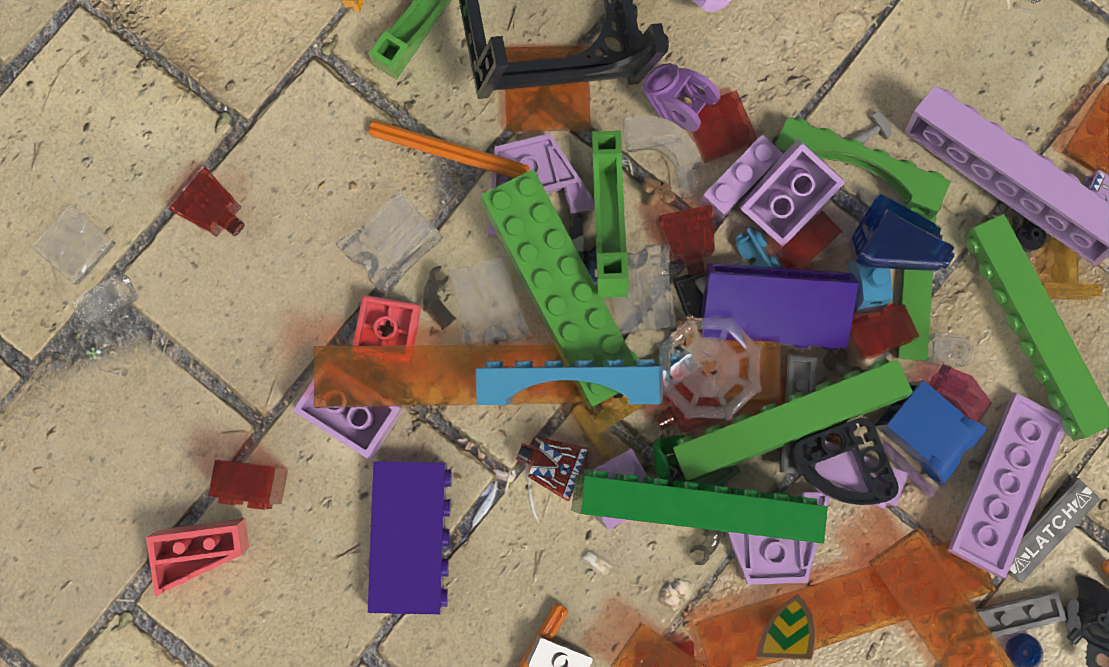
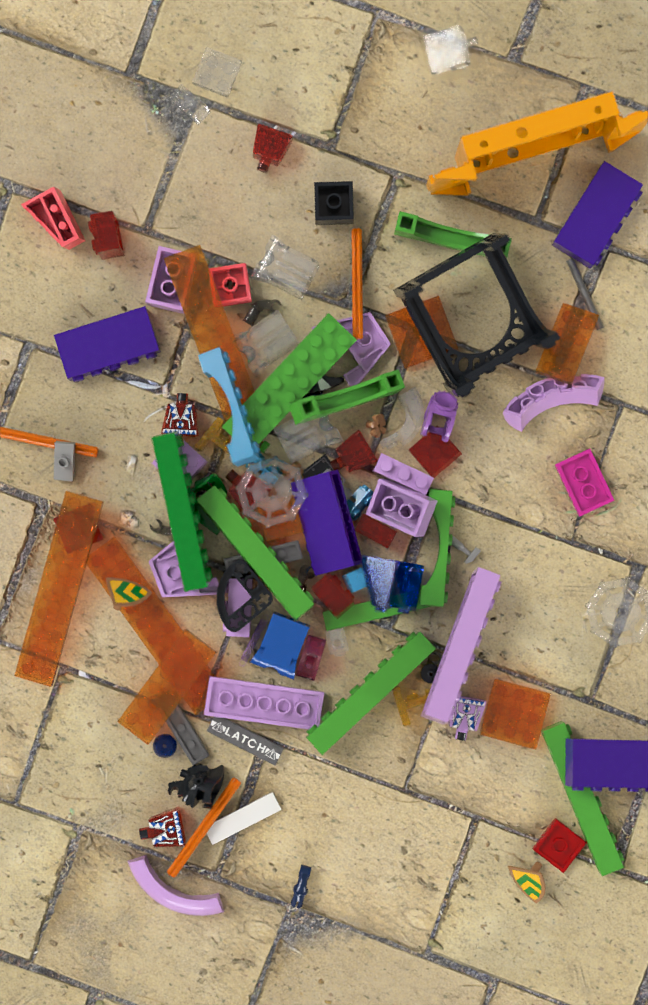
camera: 75 degrees right, 5 degrees up
none -> black brick [314,181,354,225]

